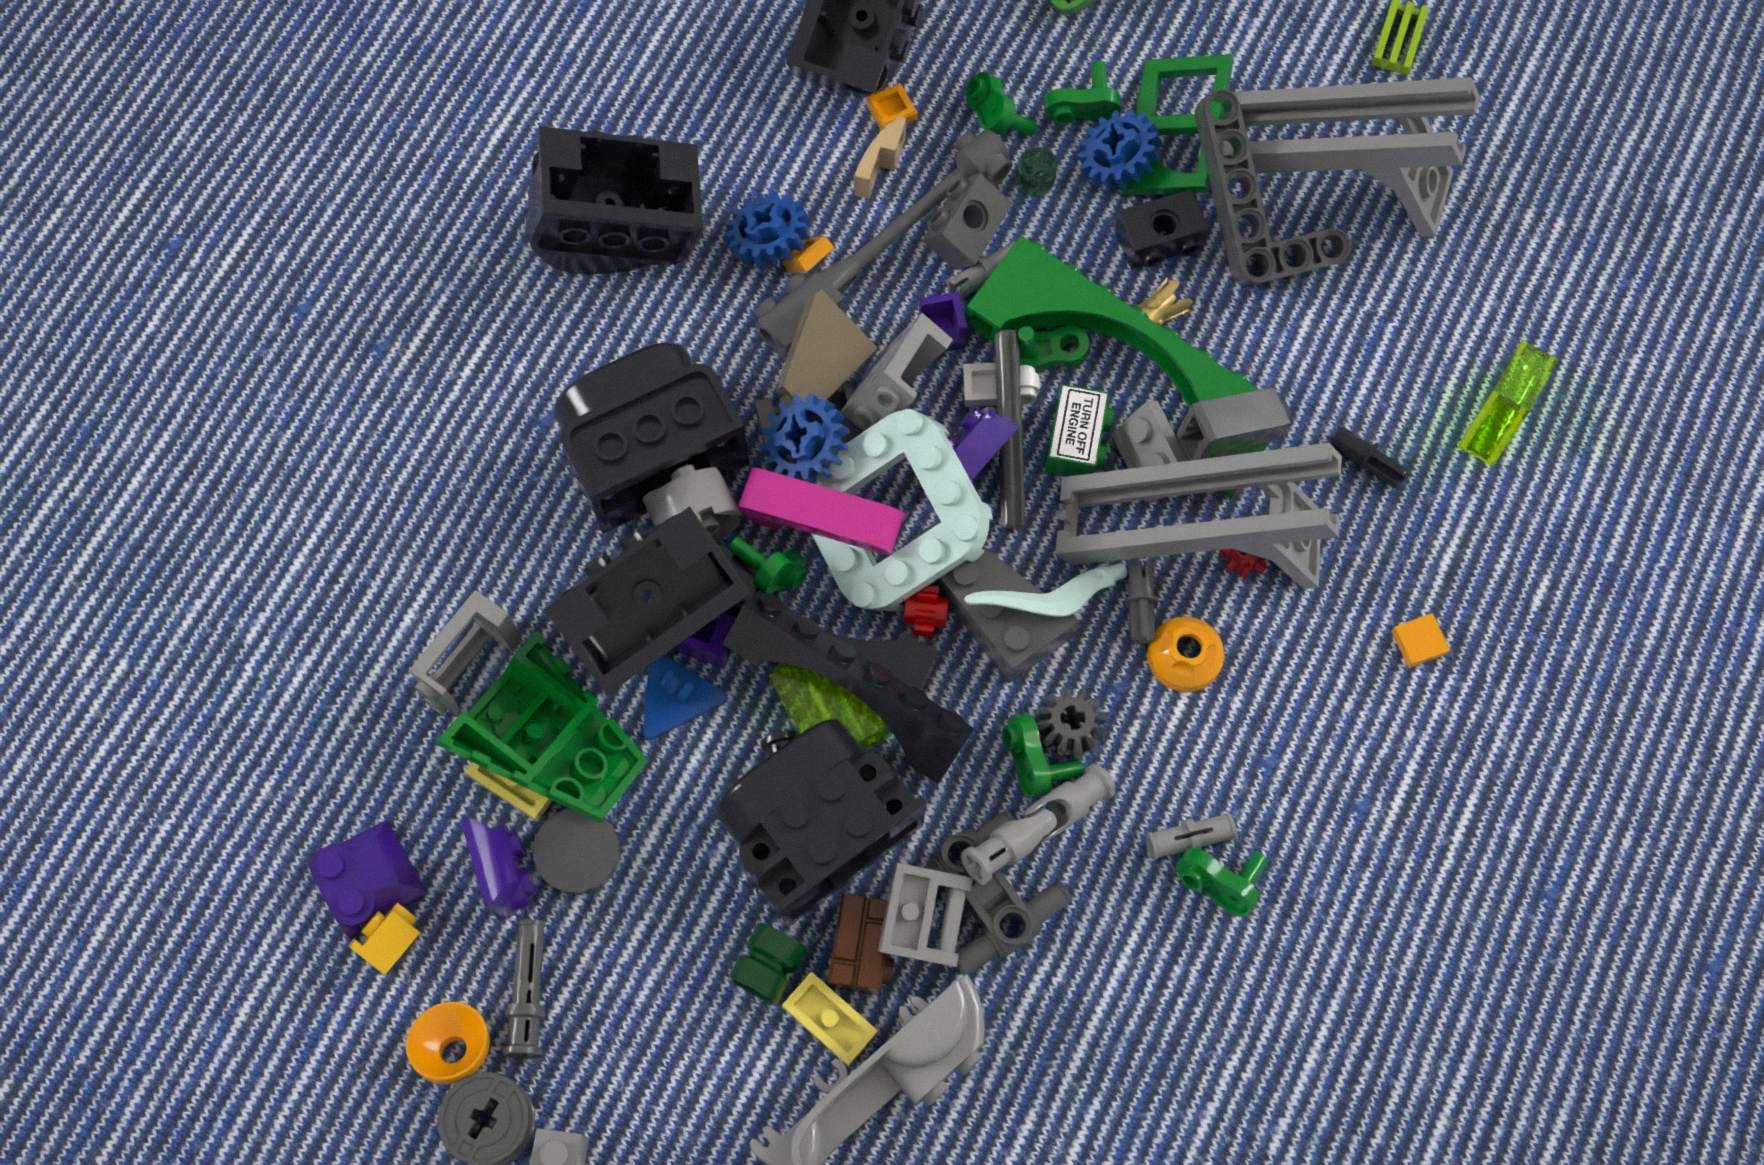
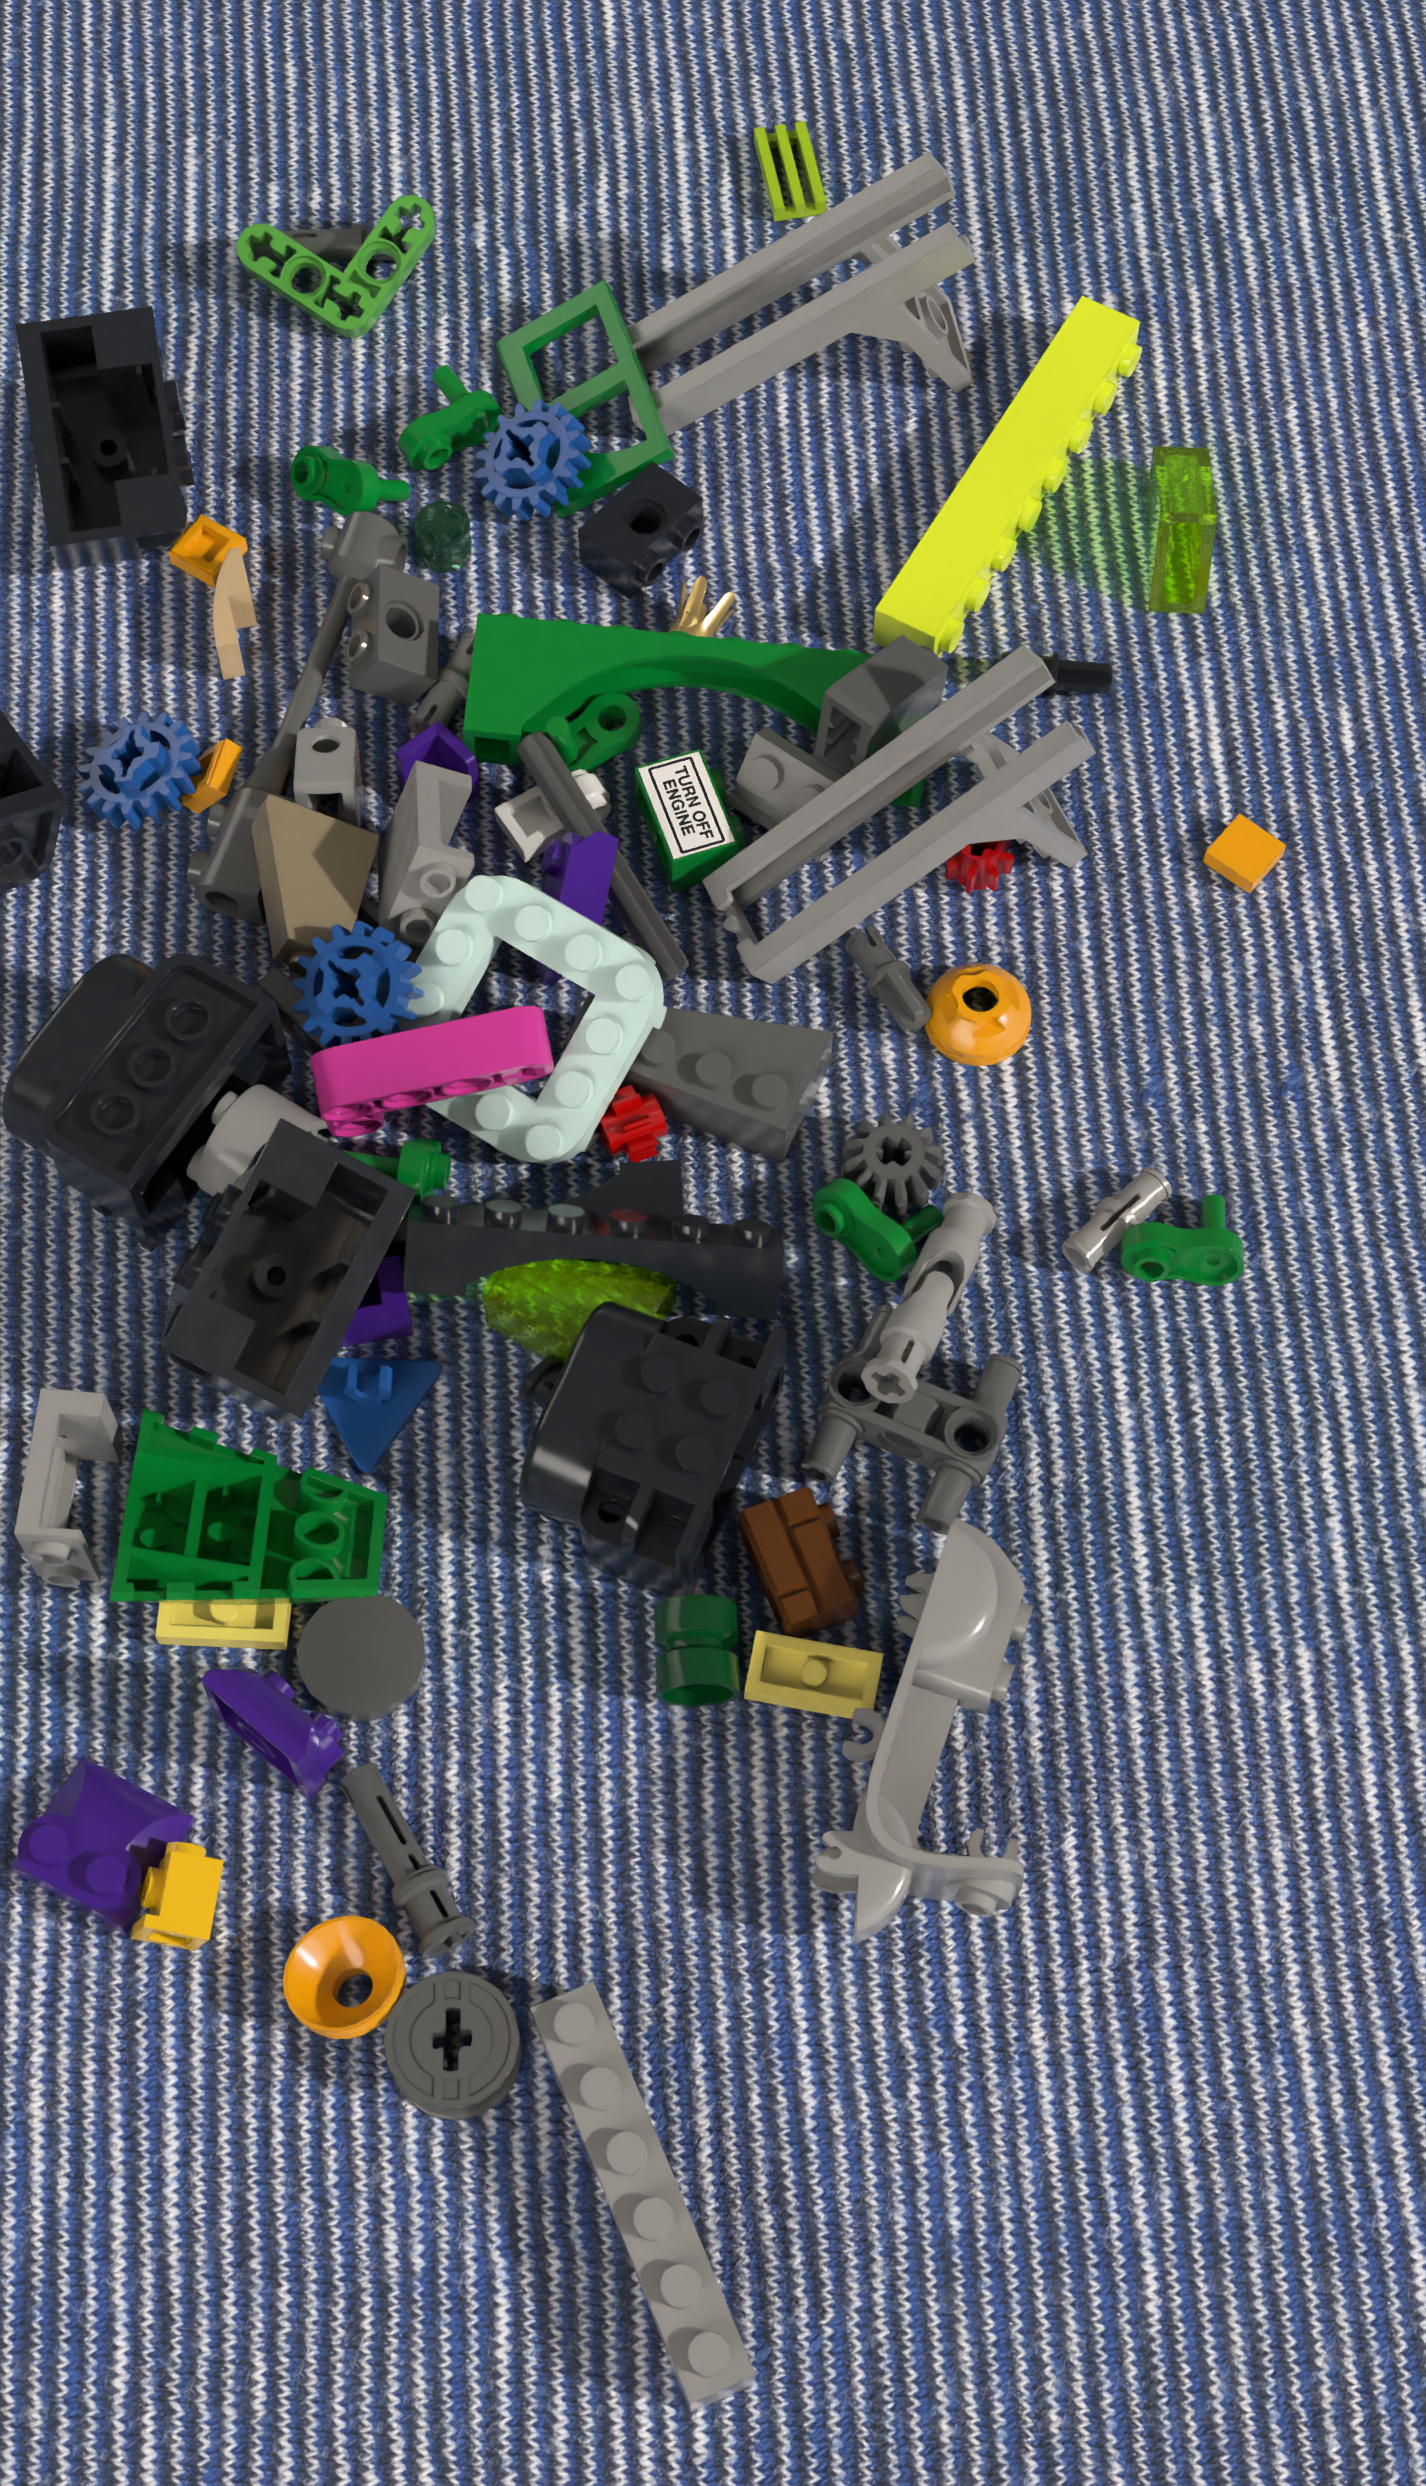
camera: 30 degrees left, 5 degrees down
light grey plate [878,863,973,967] -> none
light aqua piece [964,563,1127,617] -> none
dark grey beam [1195,89,1351,286] -> none
none -> light grey torso [294,718,363,829]
none -> neon yellow brick [872,296,1142,658]

